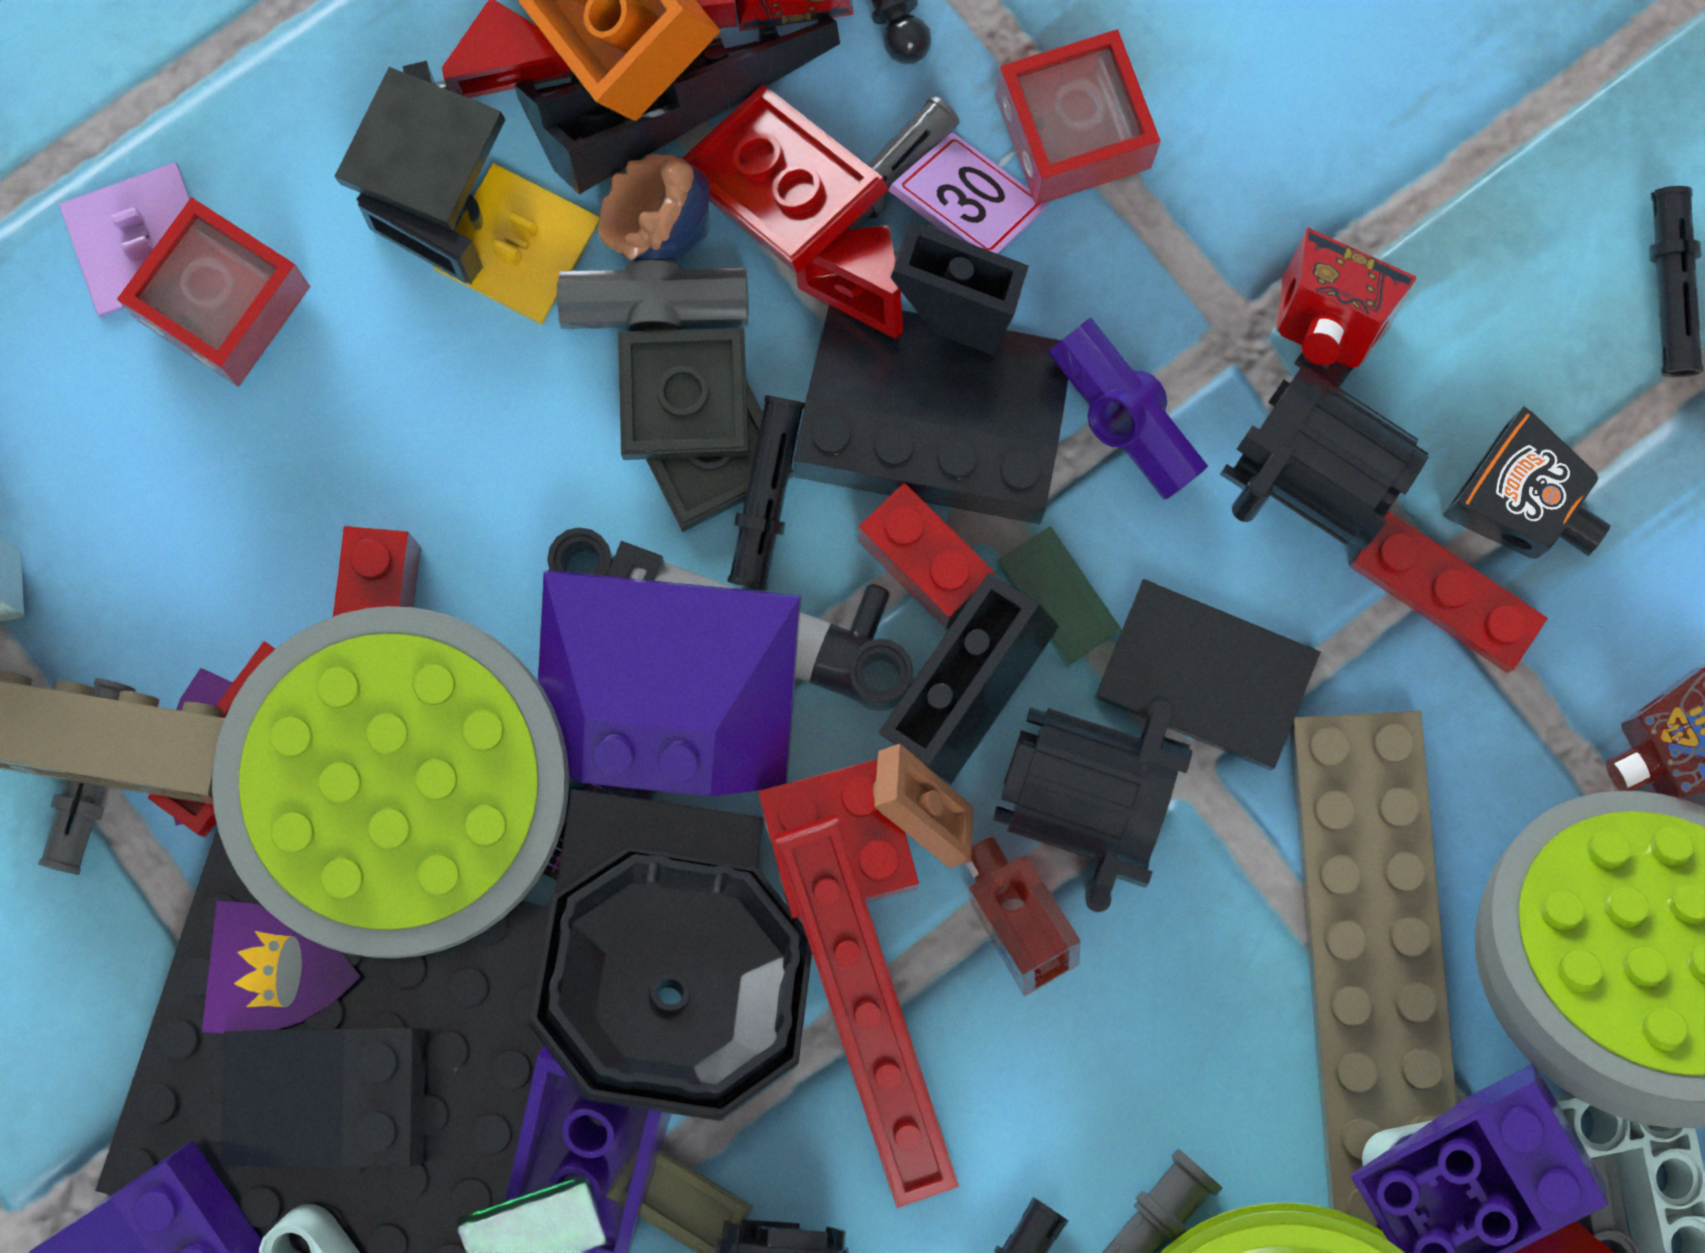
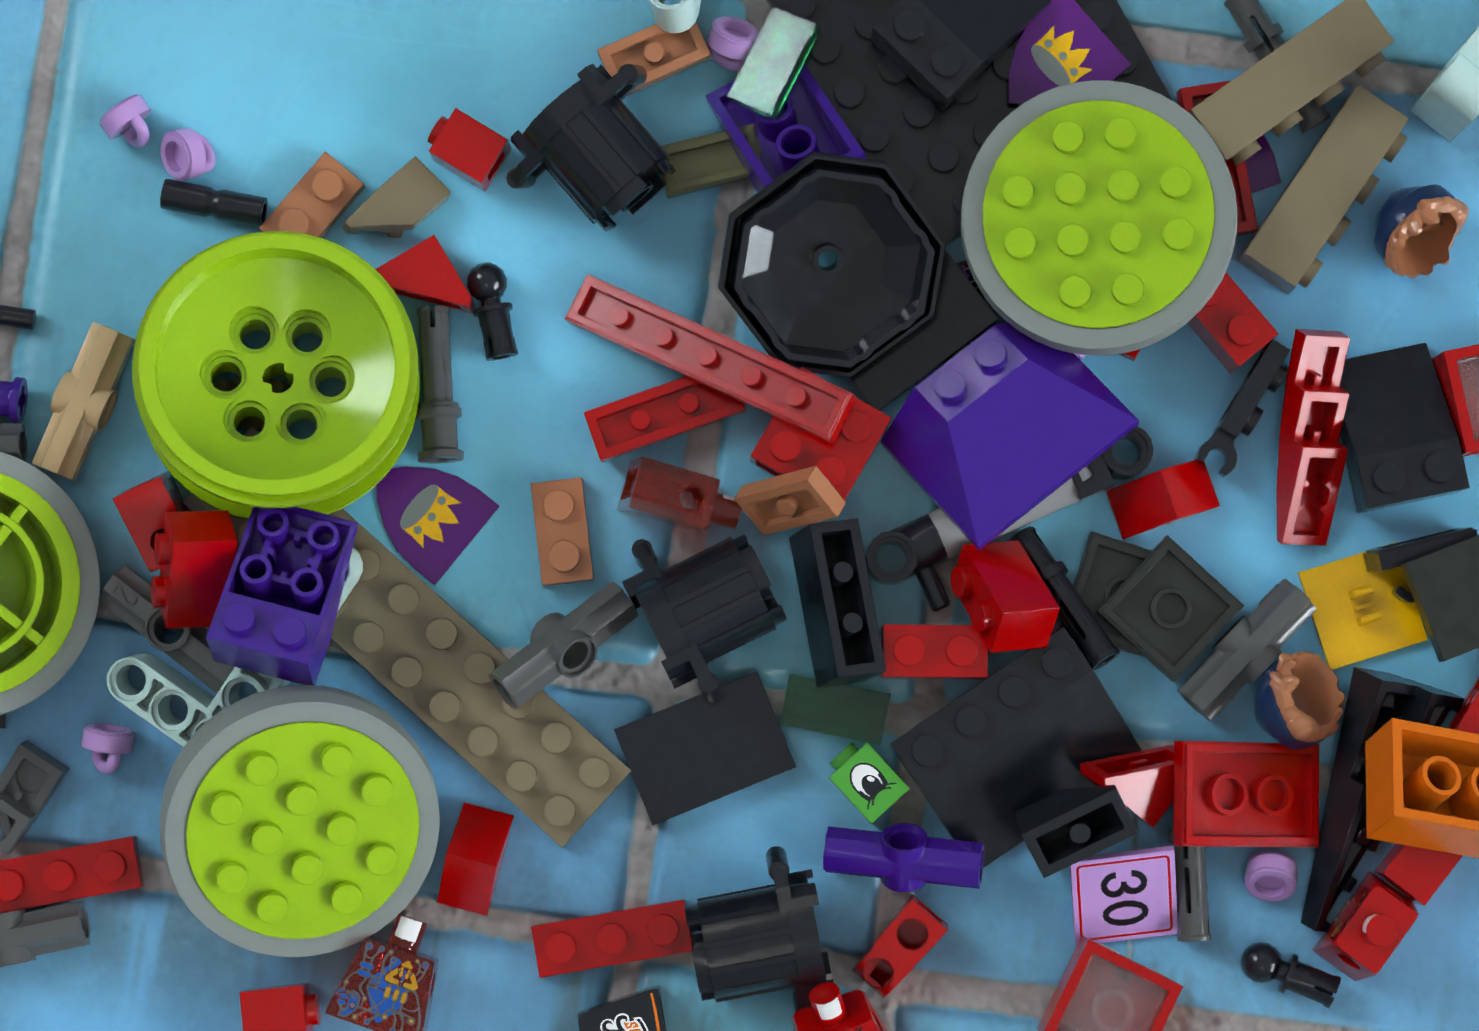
camera: 140 degrees right, 5 degrees up
none -> dark purple sticker [377,467,500,585]
none -> red slope [437,802,514,916]
none -> dark grey piece [488,581,639,710]
none -> nougat plate [531,477,594,586]
none -> red plate [583,376,746,462]
none -> bright green brick [828,742,910,824]
none -> red leg [852,894,948,998]
none -> red brick [950,540,1060,653]
none -> red slope [1105,460,1220,540]
none -> black plate [1195,339,1290,477]
none -> dark tan brick [1237,85,1410,295]
none -> lavender tile [1245,849,1298,902]
none -> red slope [1276,329,1350,546]
none -> black slope [1339,343,1470,513]
none -> nougat hair [1374,184,1469,278]

